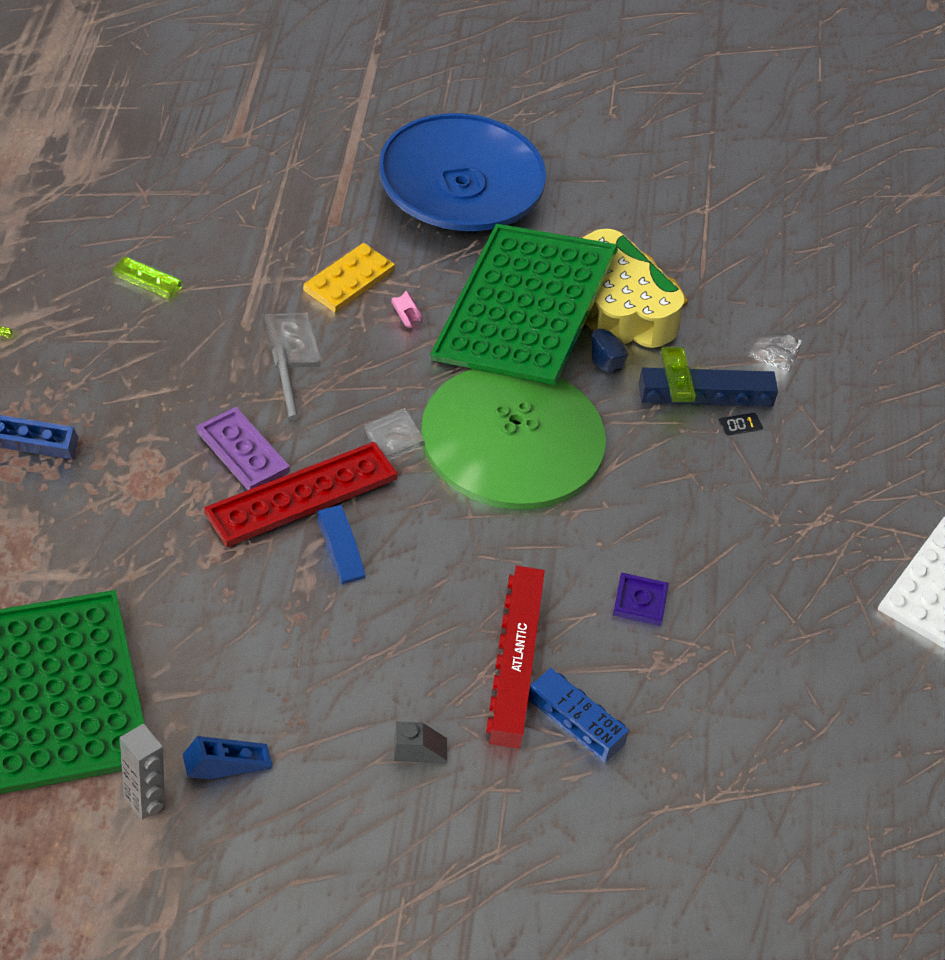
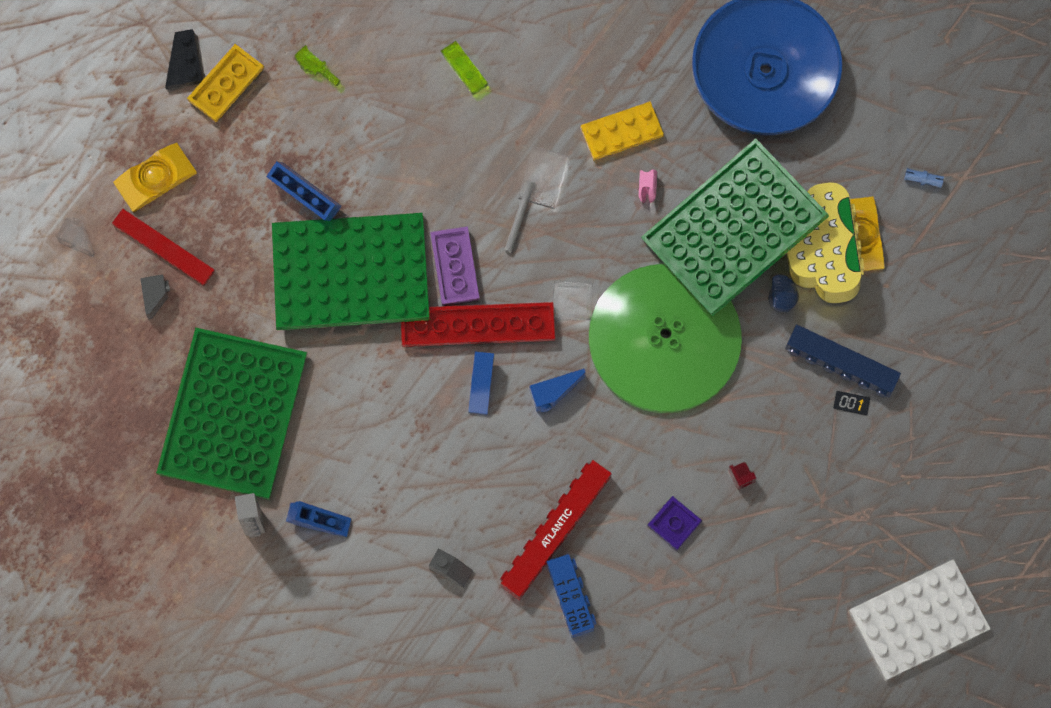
camera: 35 degrees right, 25 degrees up
clear neon green tile [661,347,696,402] -> none
clear slope [748,332,802,372] -> none
none -> green plate [272,213,430,330]
none -> blue slope [529,369,586,412]
none -> dark red panel [728,462,757,490]
none -> medium blue pin [904,168,944,188]

